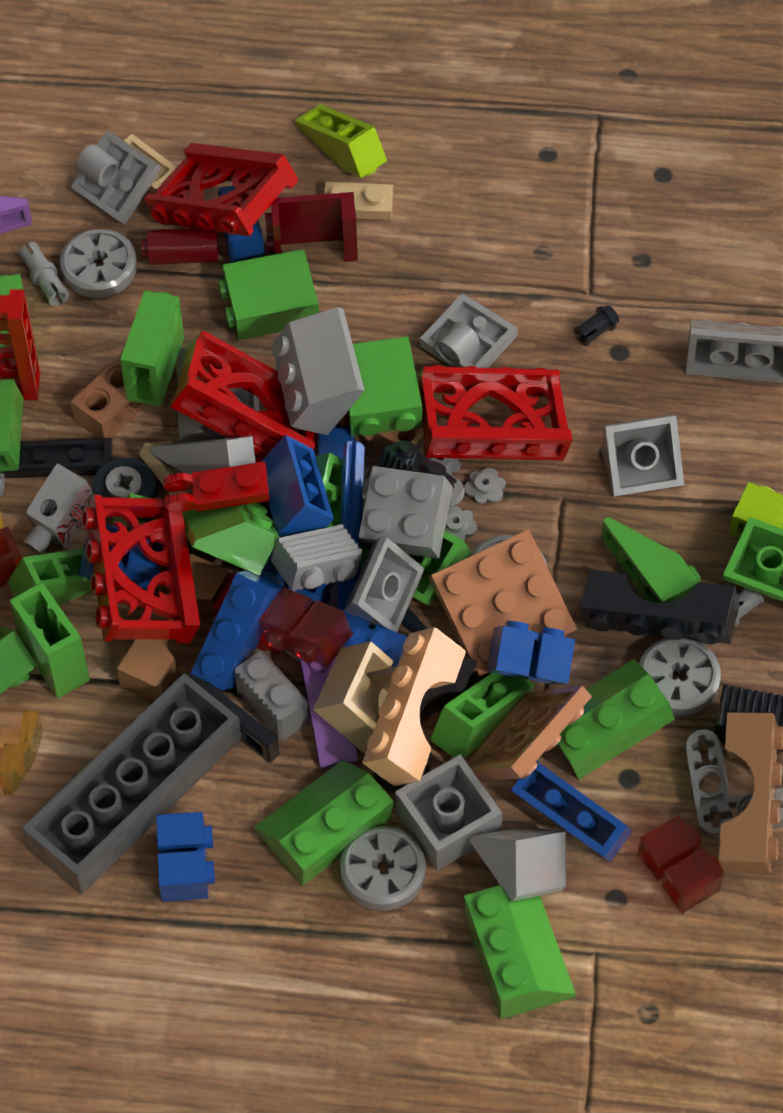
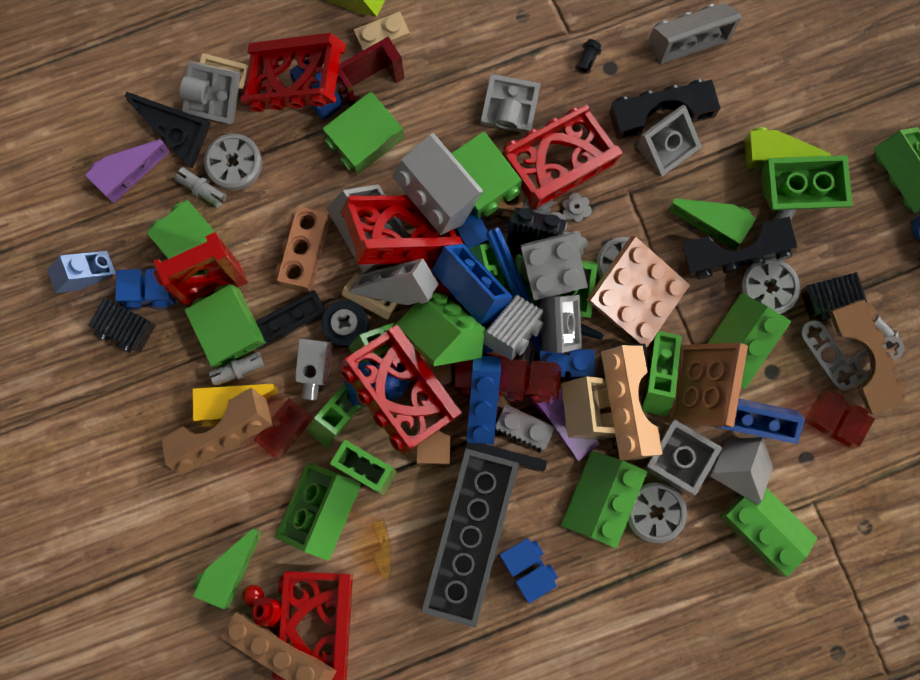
camera: 25 degrees left, 20 degrees up
bright green brick [120,290,184,407] -> none
dark red brick [141,229,219,265] -> none
red hinge [163,461,270,512] -> none
blue piece [487,621,575,685] -> none
none -> black wing [125,92,211,168]
none -> black arch [609,79,721,140]

